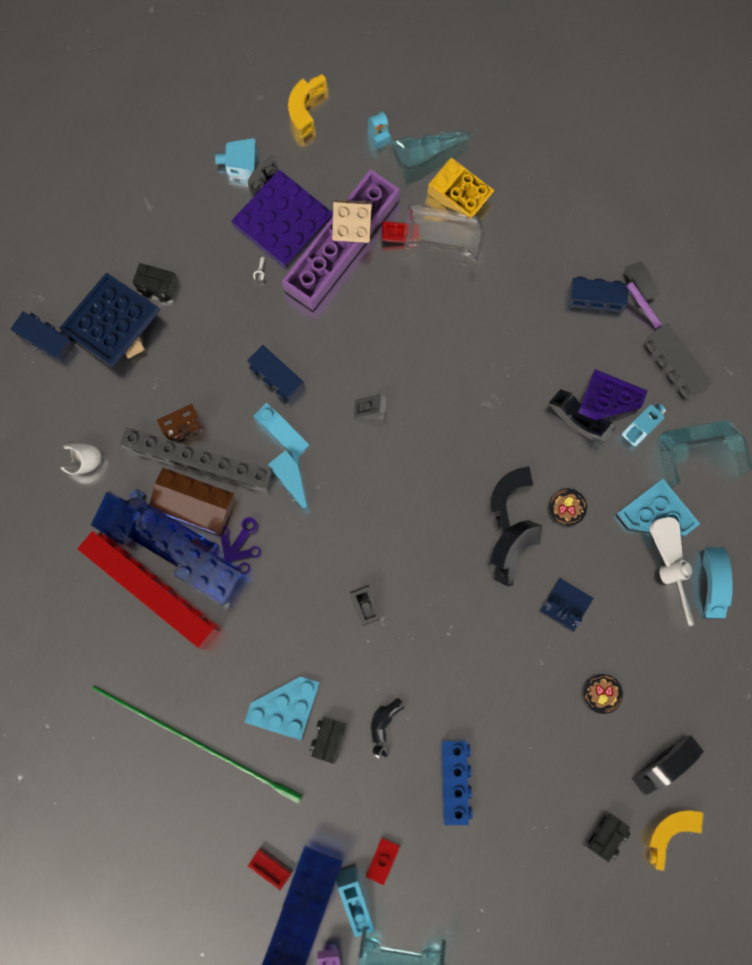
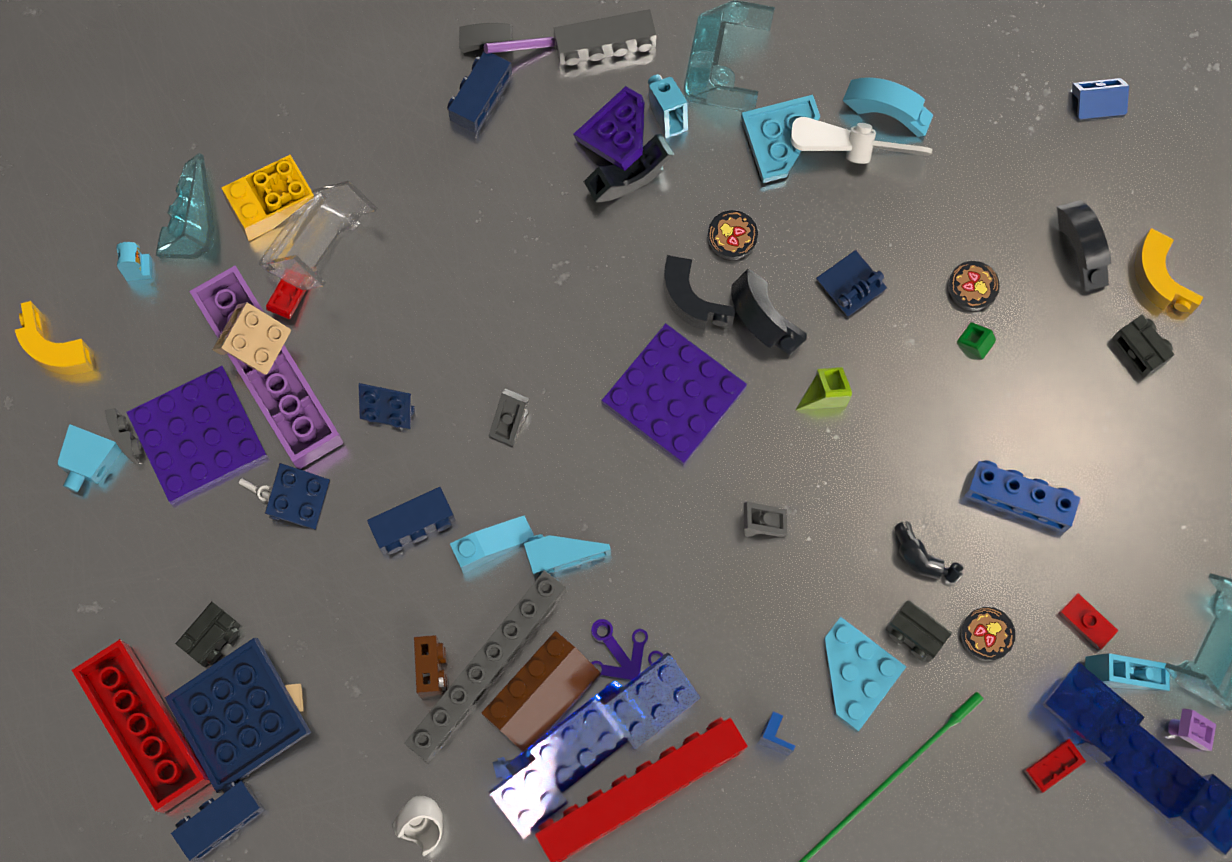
camera: 75 degrees left, 5 degrees down
none -> red brick [71,639,210,813]
none -> dark blue hinge [264,463,330,530]
none -> dark blue hinge [359,383,415,429]
none -> dark purple plate [601,323,748,466]
none -> blue panel [758,711,796,756]
none -> lime slope [796,367,852,410]
none -> green slope [957,322,996,359]
none -> tile [960,607,1015,661]

